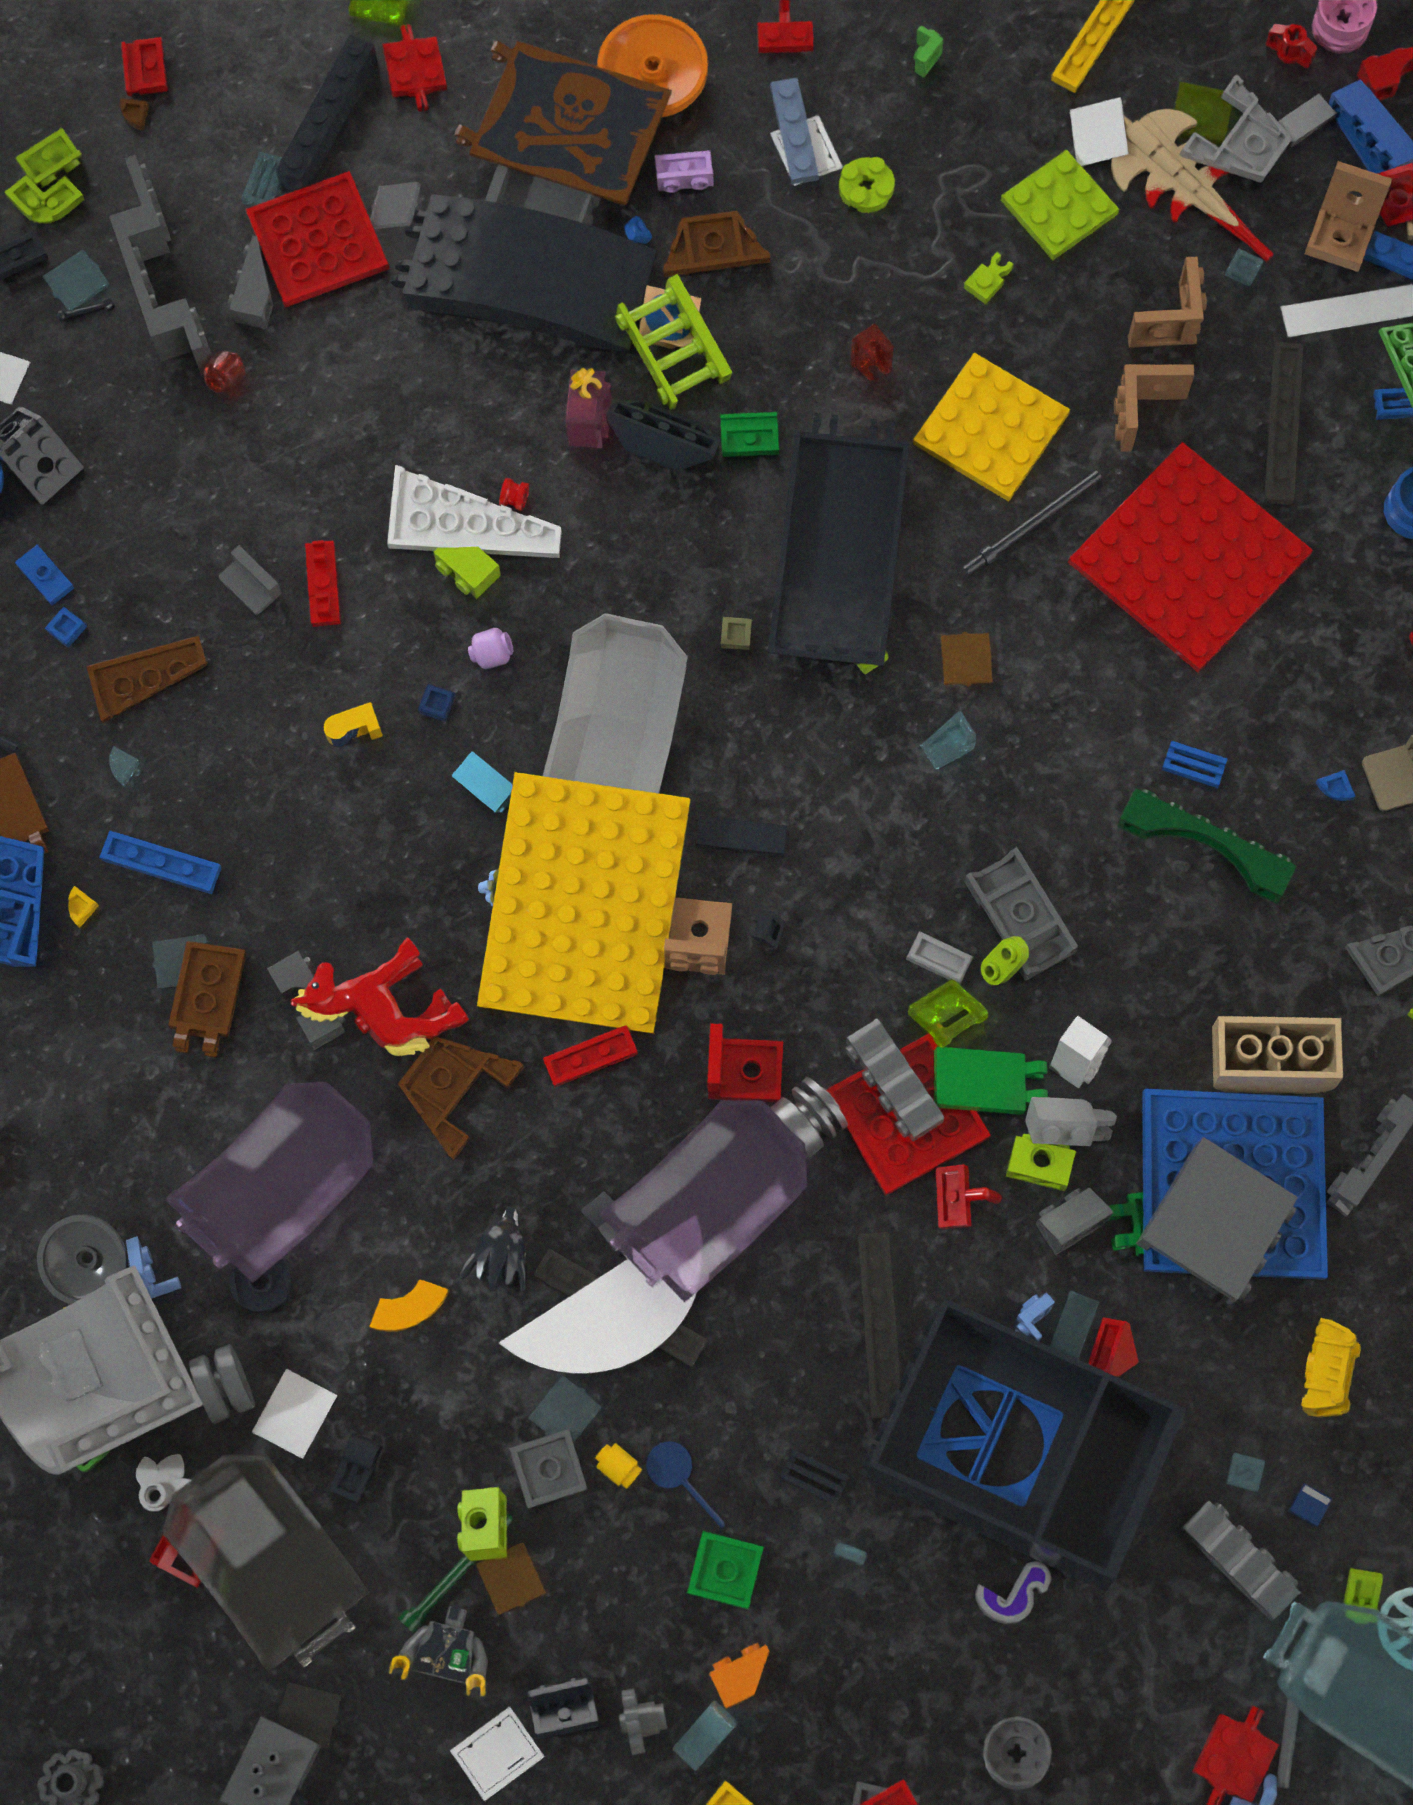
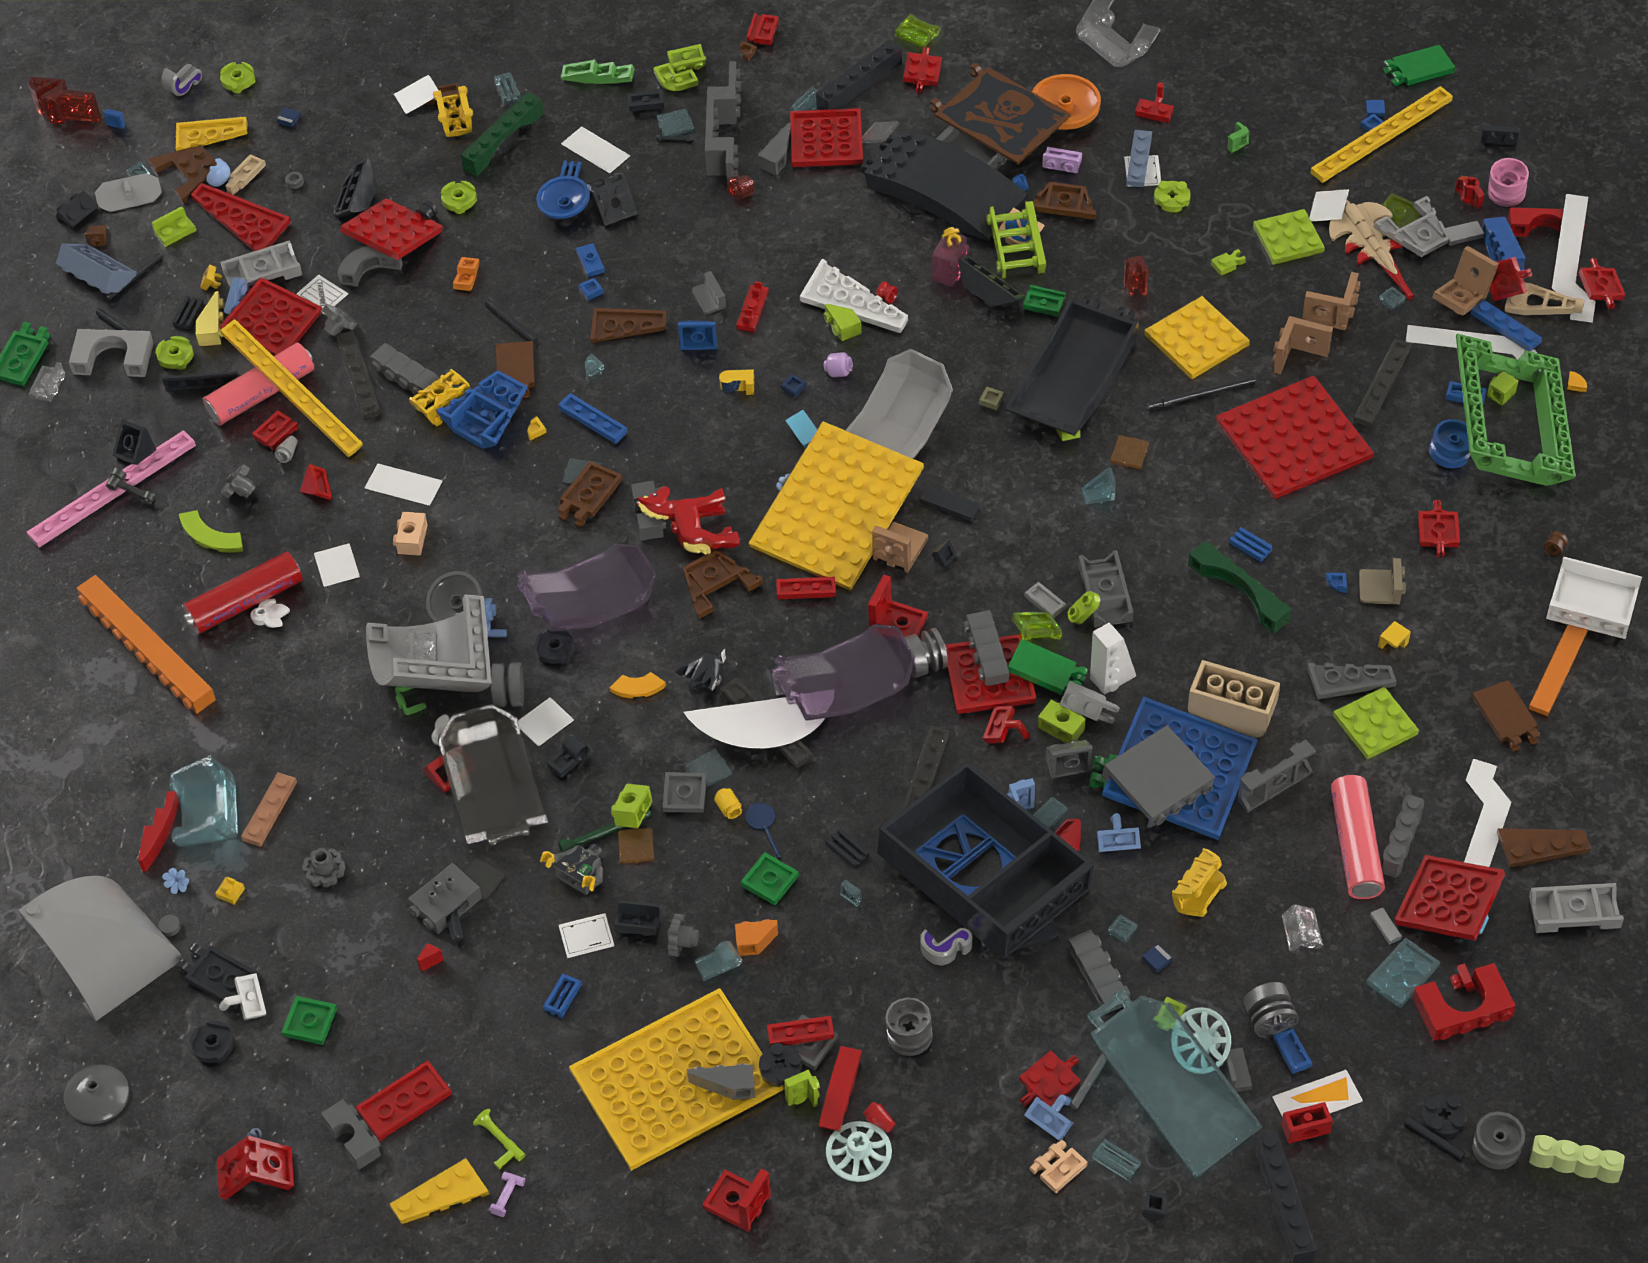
camera: 20 degrees right, 20 degrees down
none -> blue slope [678,320,717,350]
none -> medium blue plate [1097,813,1141,852]

